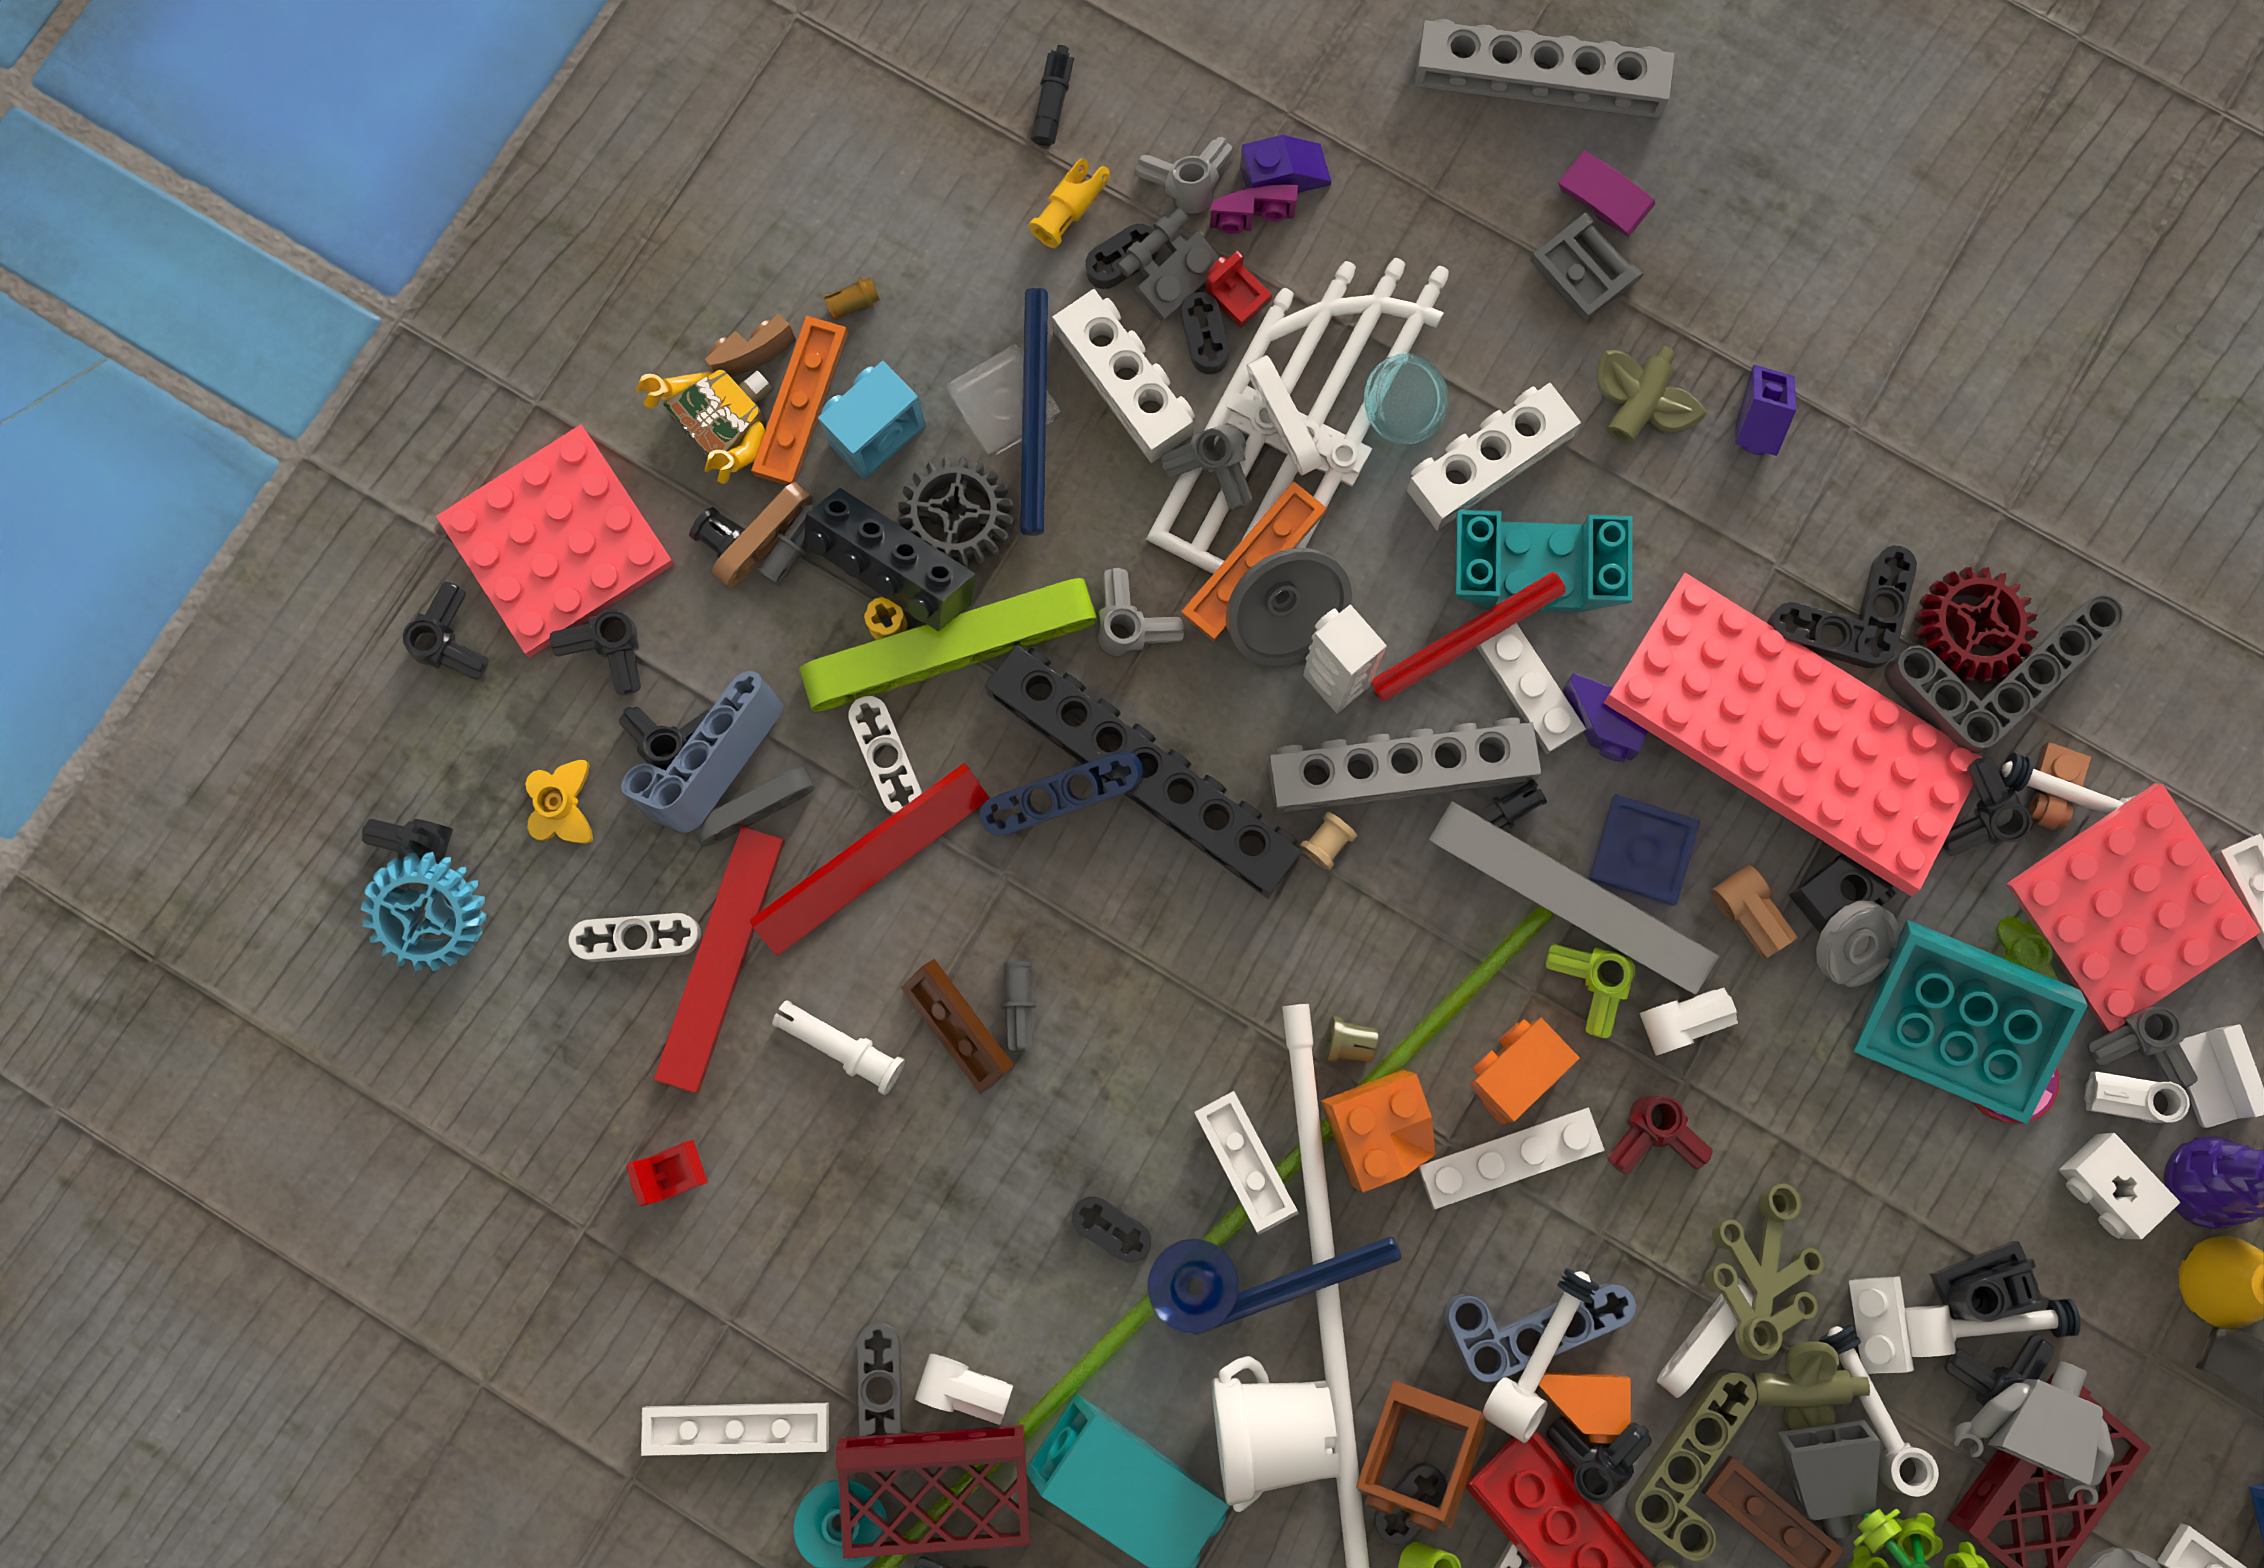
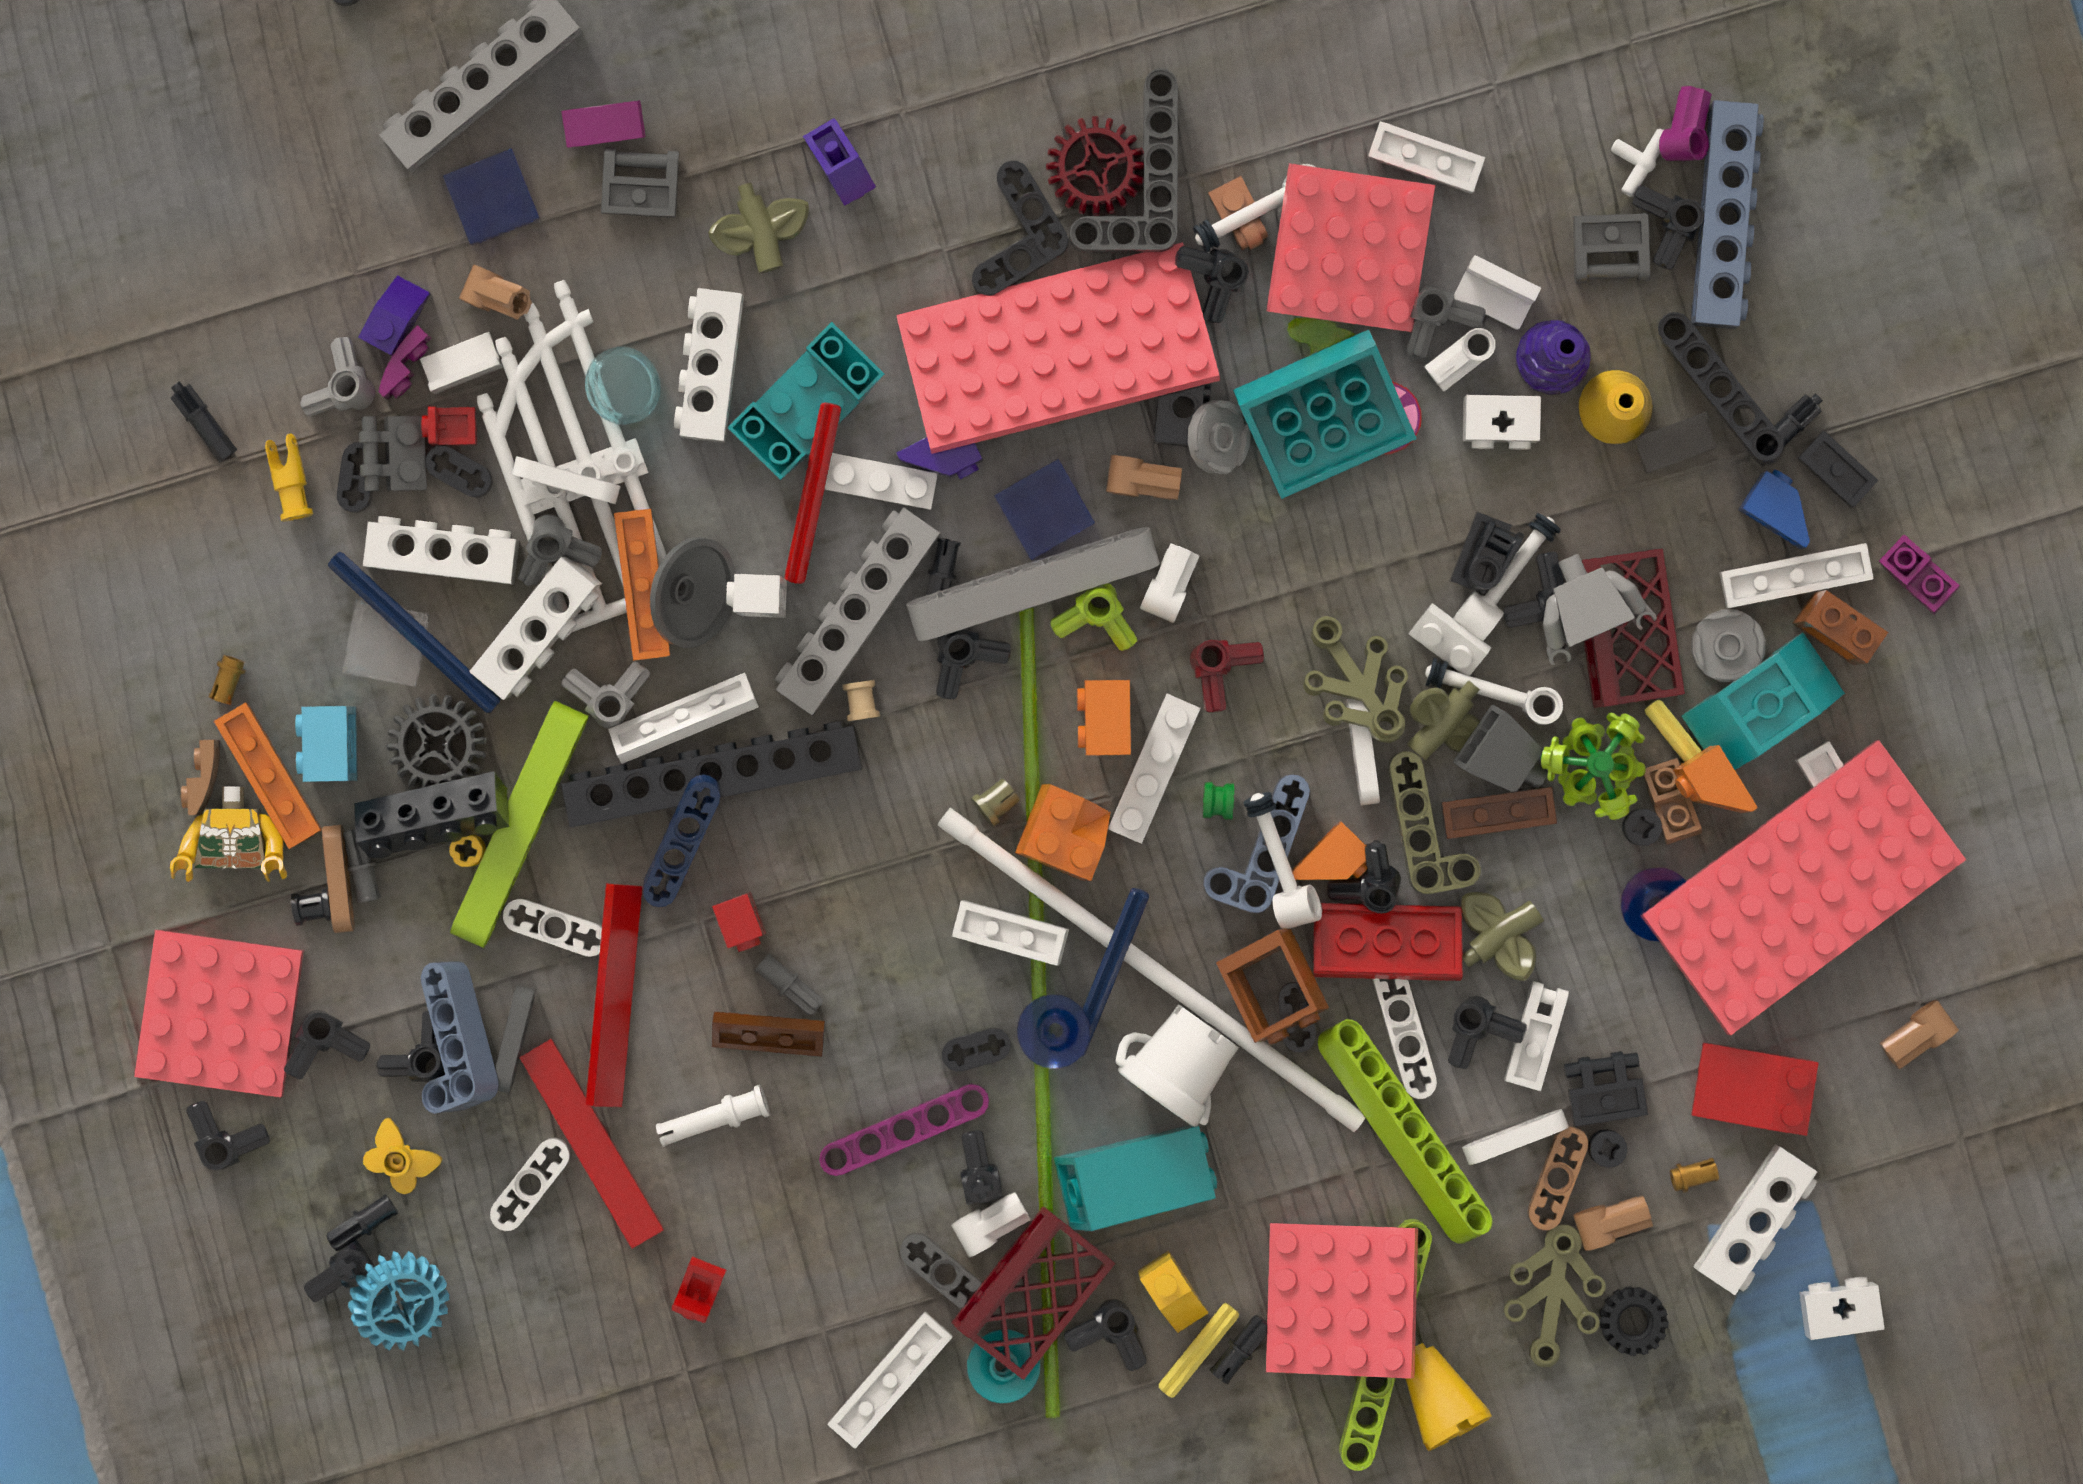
camera: 50 degrees left, 10 degrees up
none -> black axle [326,1194,399,1251]
none -> white panel [420,332,503,394]
none -> clear blue plate [443,148,540,246]
none -> medium nougat piece [459,265,532,320]
none -> white brick [469,556,602,700]
none -> white plate [608,673,758,764]
none -> red brick [712,892,766,952]
none -> magenta beam [819,1084,989,1176]
none -> black axle [936,629,1011,700]
none -> black axle [961,1130,1003,1205]
none -> green wheel [1202,782,1234,820]

